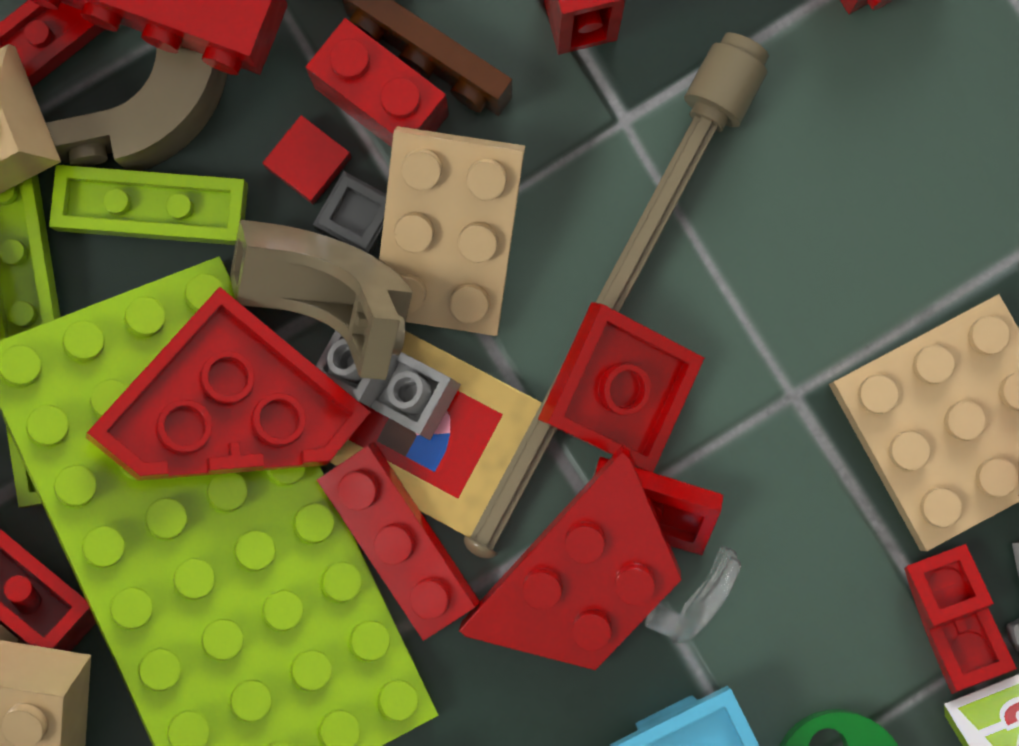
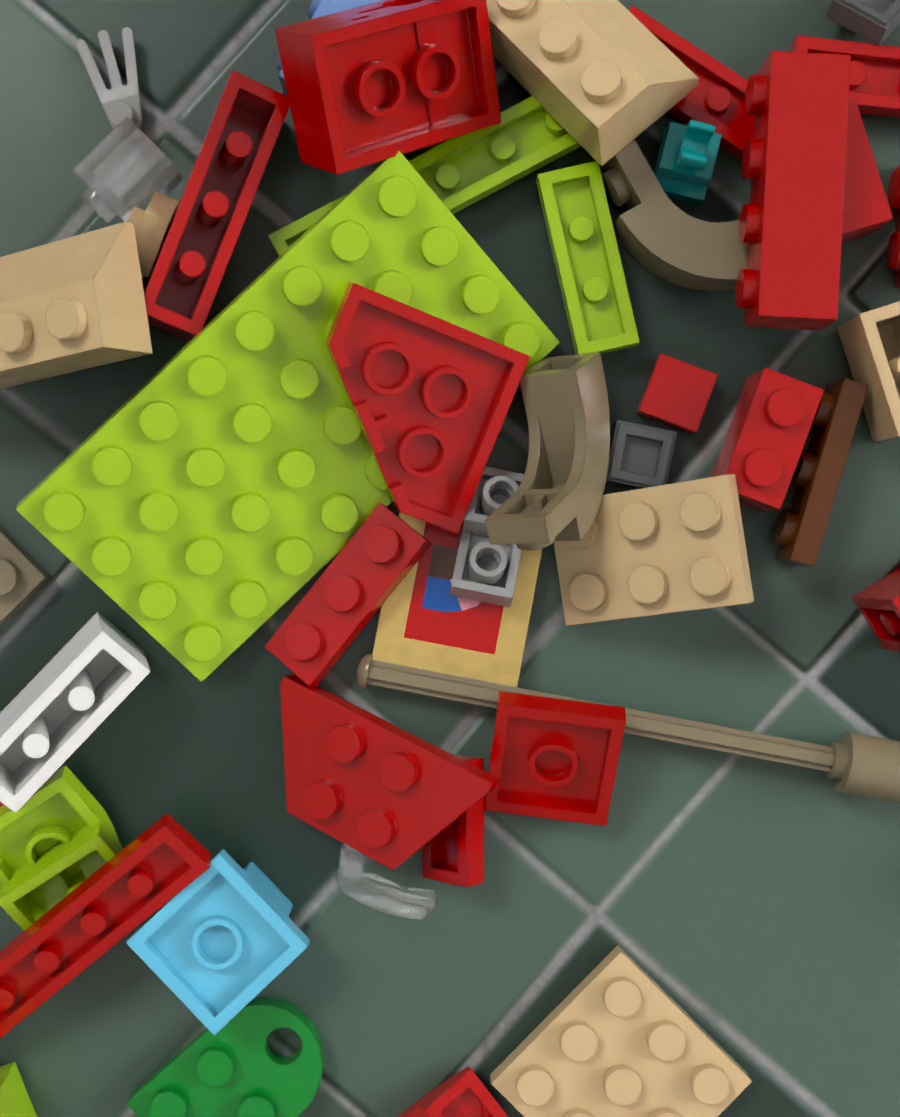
camera: 70 degrees right, 5 degrees up
none -> teal piece [652,119,722,207]

